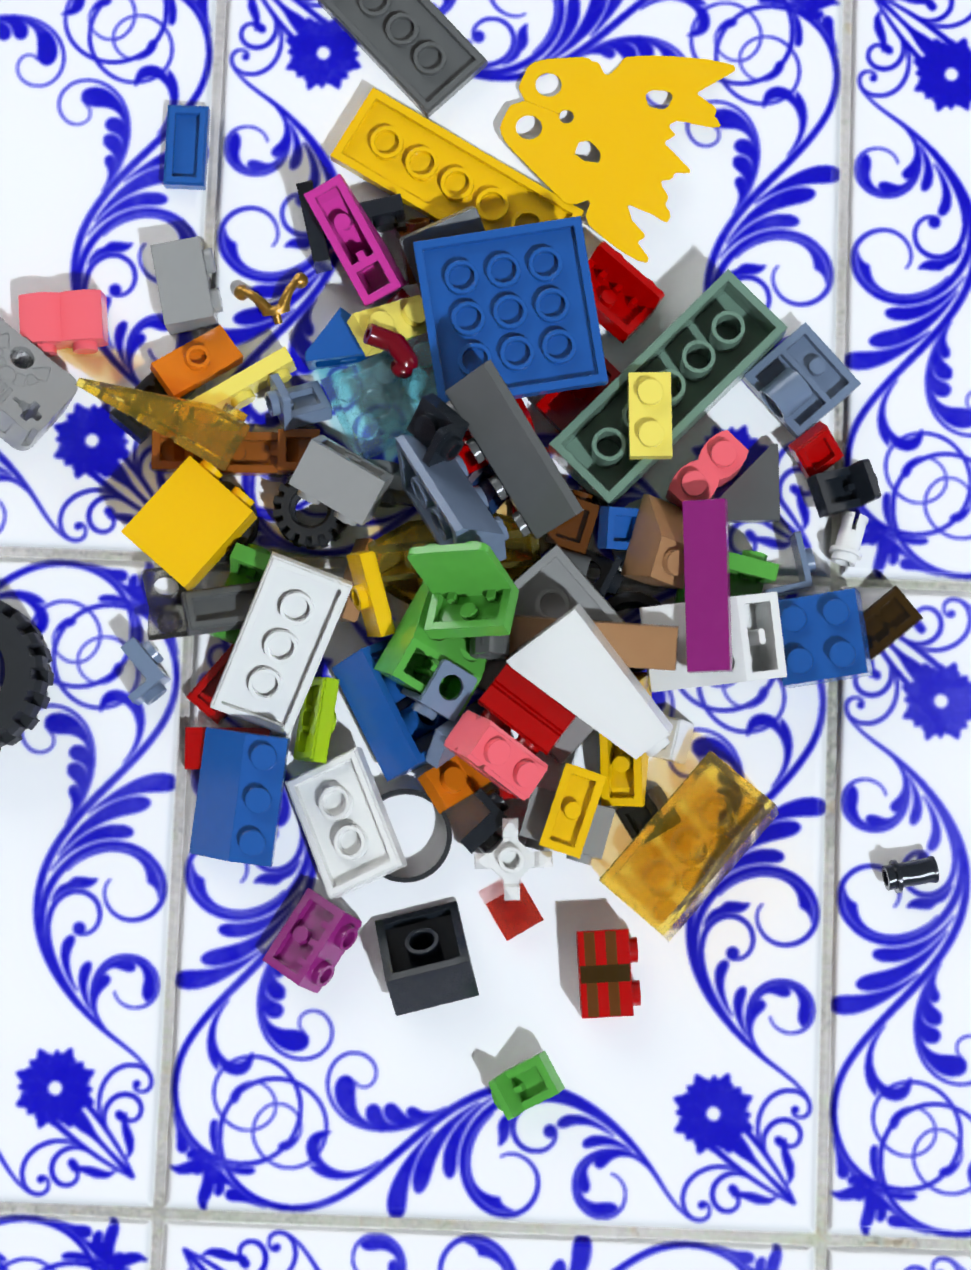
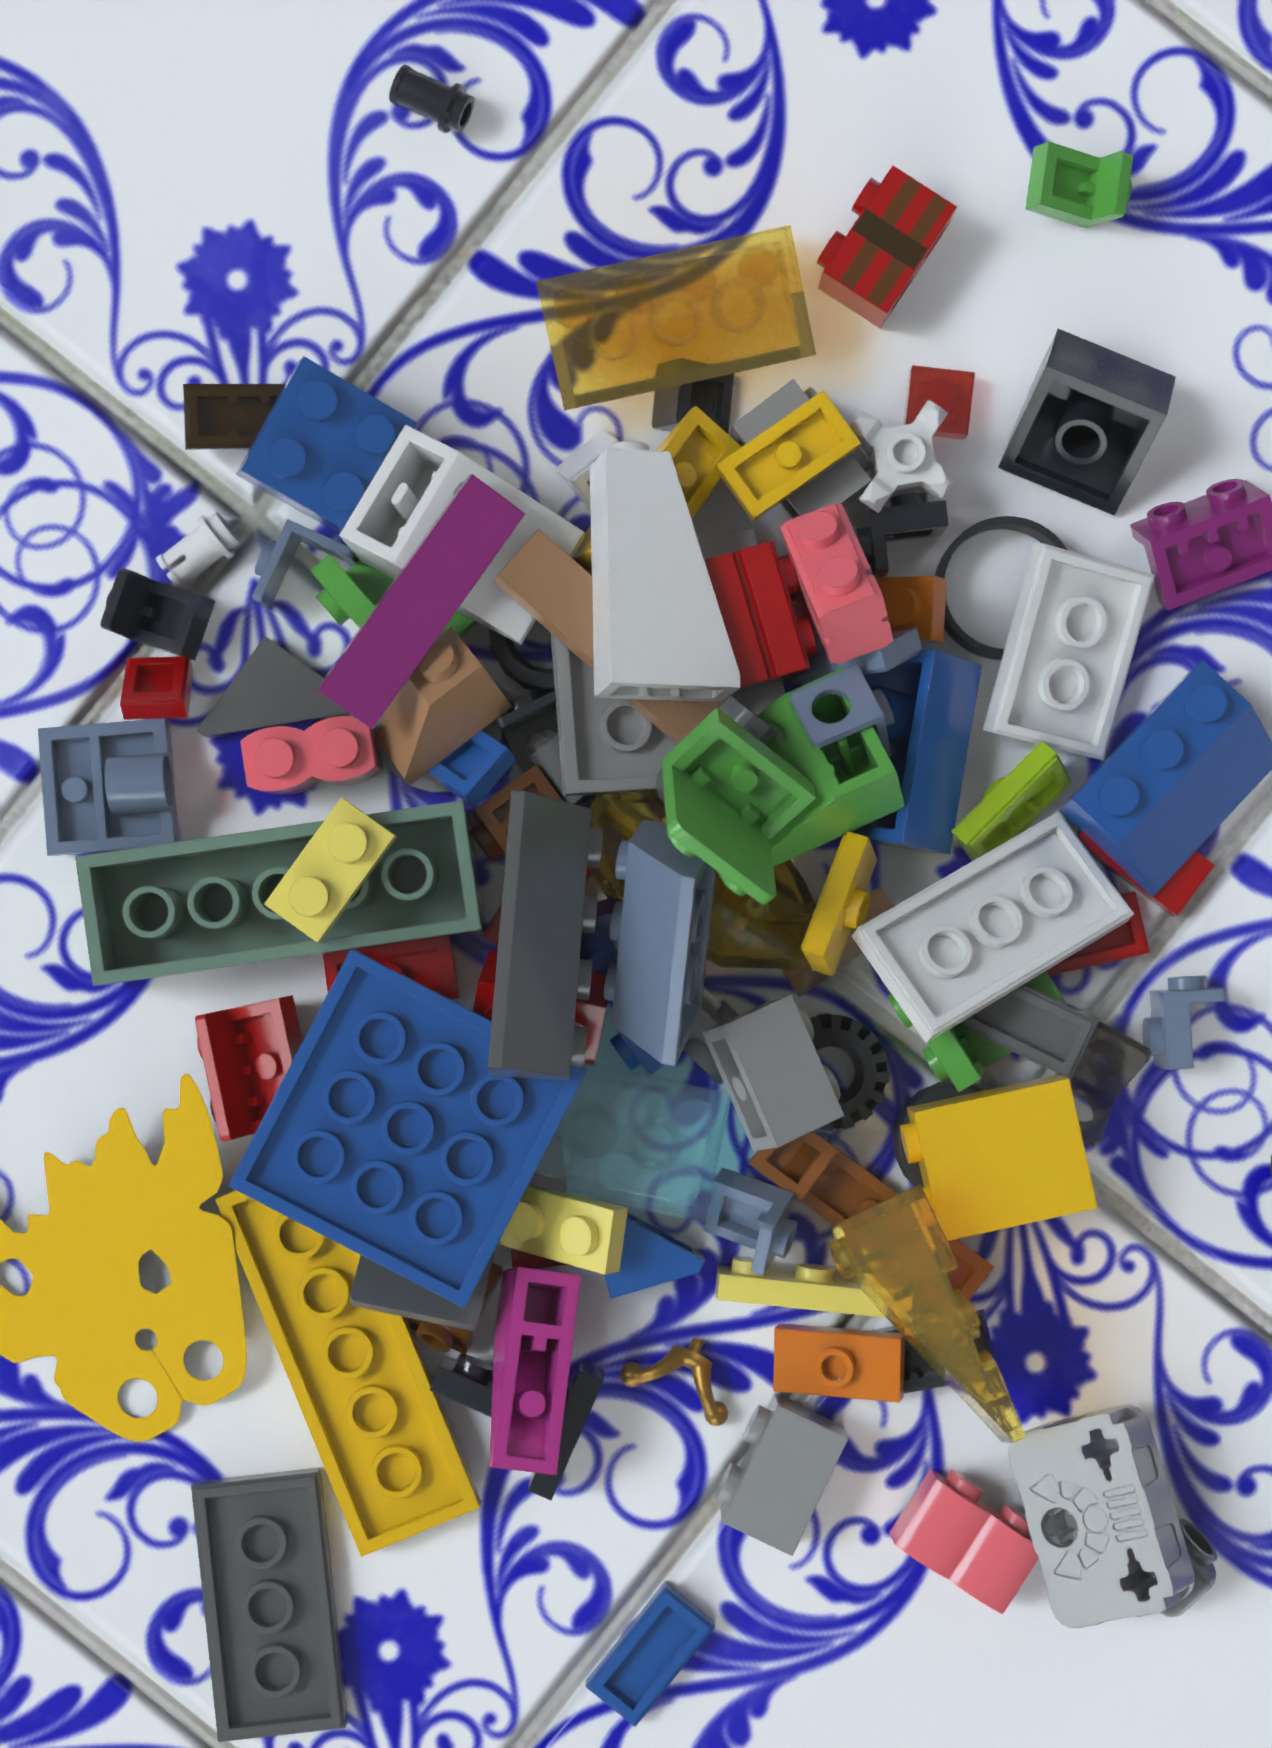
camera: 145 degrees left, 5 degrees up
dark red arm [363,323,418,379] -> none
black bracket [406,393,470,467] -> none

